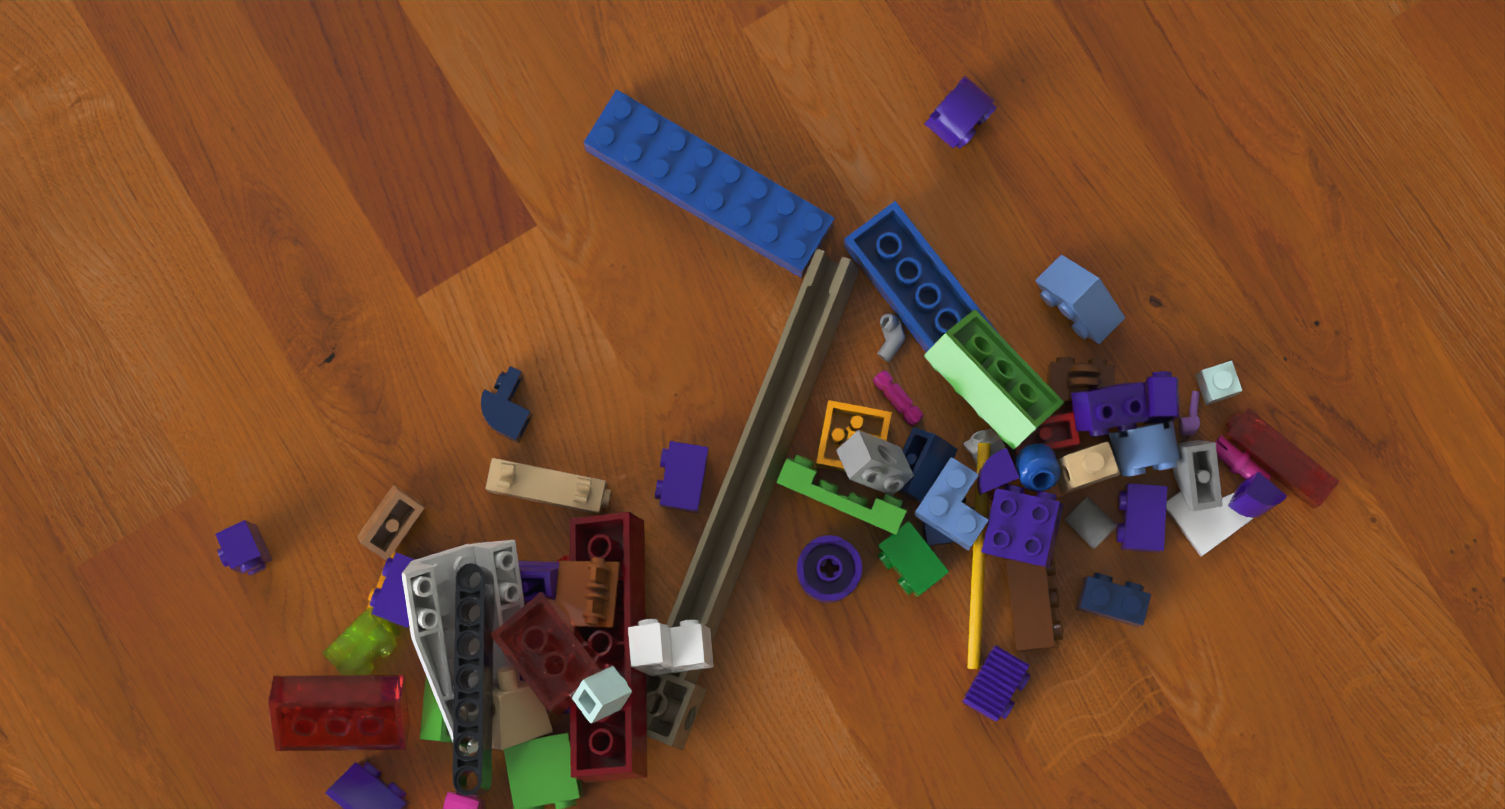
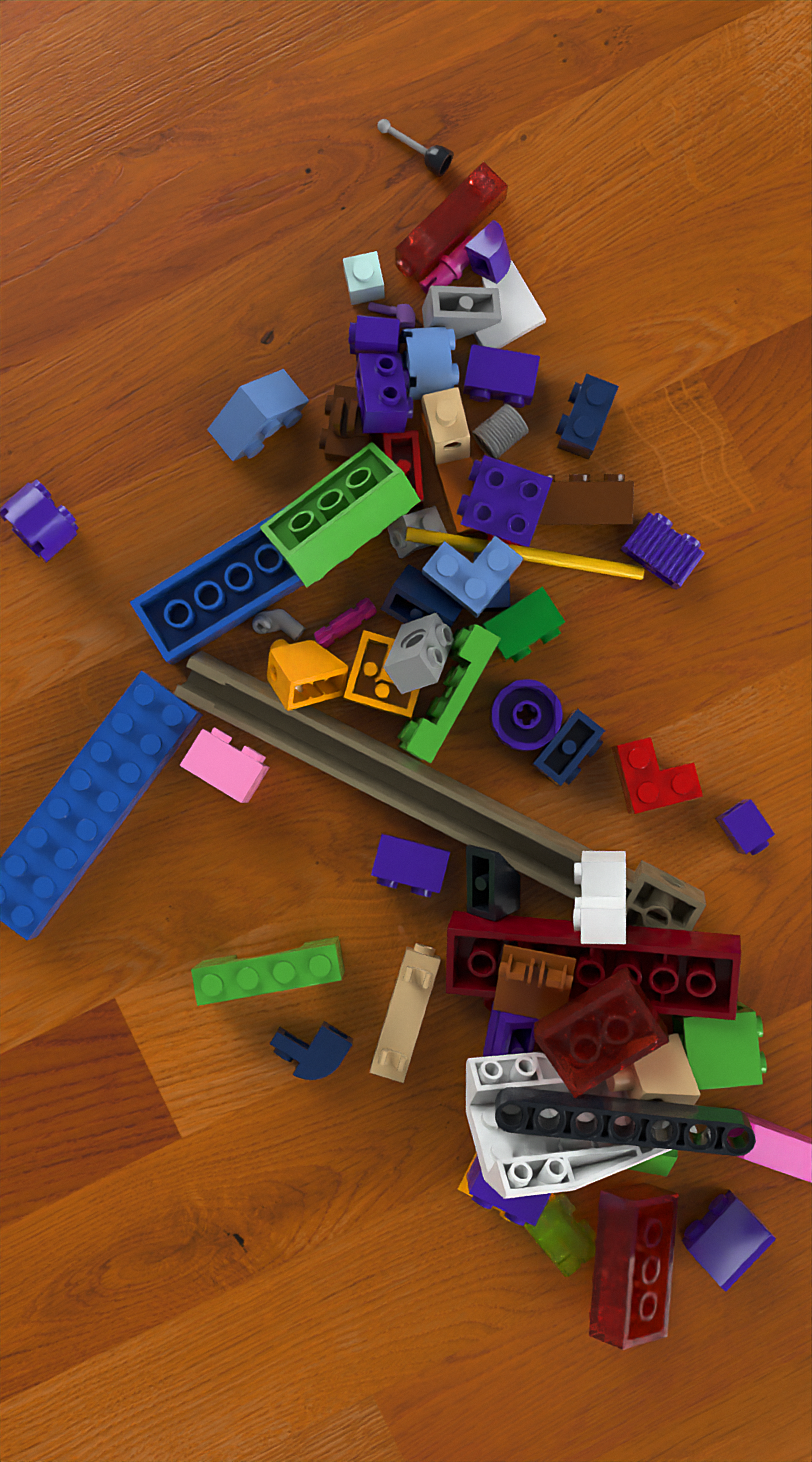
camera: 85 degrees left, 5 degrees up
dark purple brick [215,520,272,576] -> none
medium nougat brick [357,484,424,561] -> none
light aqua brick [572,666,632,724] -> none
dark purple brick [977,448,1019,496] -> none
blue head [1015,444,1061,492] -> none
none -> bright pink brick [180,727,270,803]
none -> bright green arch [191,936,345,1006]
none -> light orange torso [267,639,348,711]
none -> hinge [377,119,454,177]
none -> black slope [466,845,520,921]
none -> dark blue brick [530,708,605,786]
none -> red brick [611,737,703,814]
none -> dark purple brick [715,799,775,855]

